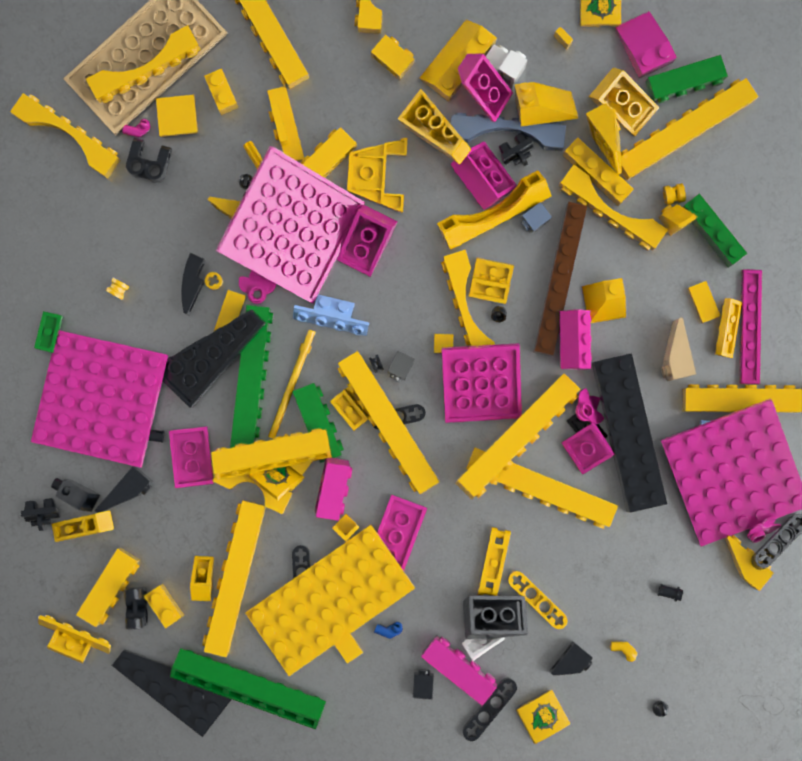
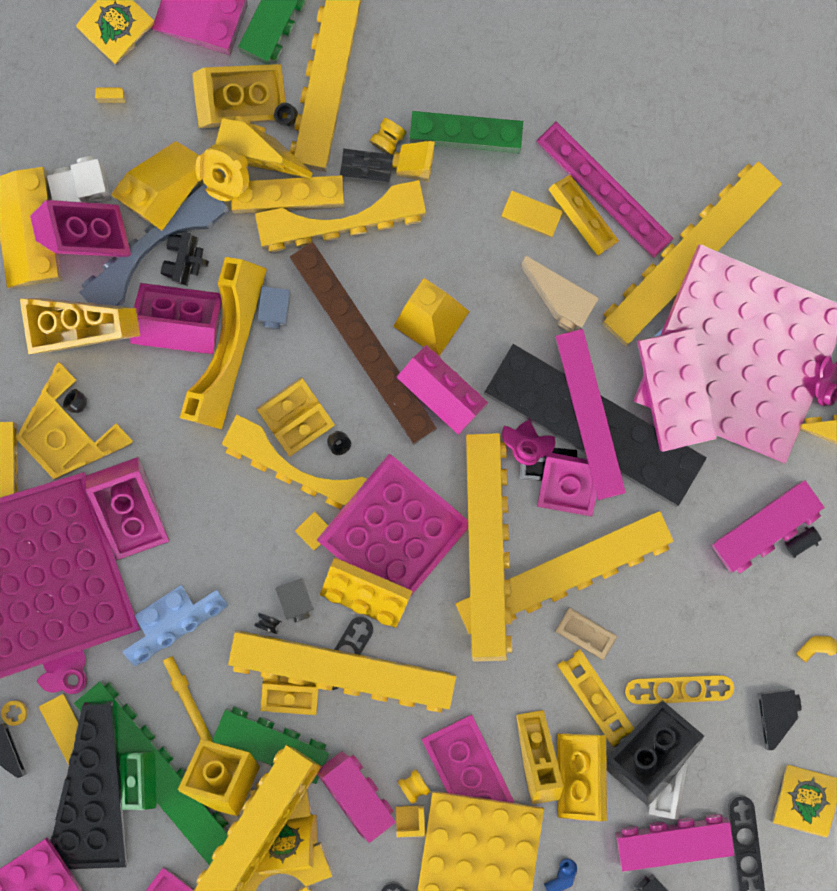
camera: 45 degrees left, 0 degrees up
none -> black hinge [63,389,88,413]
none -> green slope [120,752,157,810]
none -> yellow slope [178,739,260,817]
none -> yellow plate [195,144,249,201]
none -> black hinge [274,103,298,126]
none -> yellow plate [320,557,412,628]
none -> black hips [340,148,393,183]
none -> yellow wheel [397,769,431,804]
none -> yellow slope [516,710,564,805]
none -> dark pink tile [555,329,626,500]
none -> tan plate [555,607,618,660]
none -> yellow tile [557,733,607,822]
none -> plate [637,328,717,452]
none -> dark pink brick [711,480,825,574]

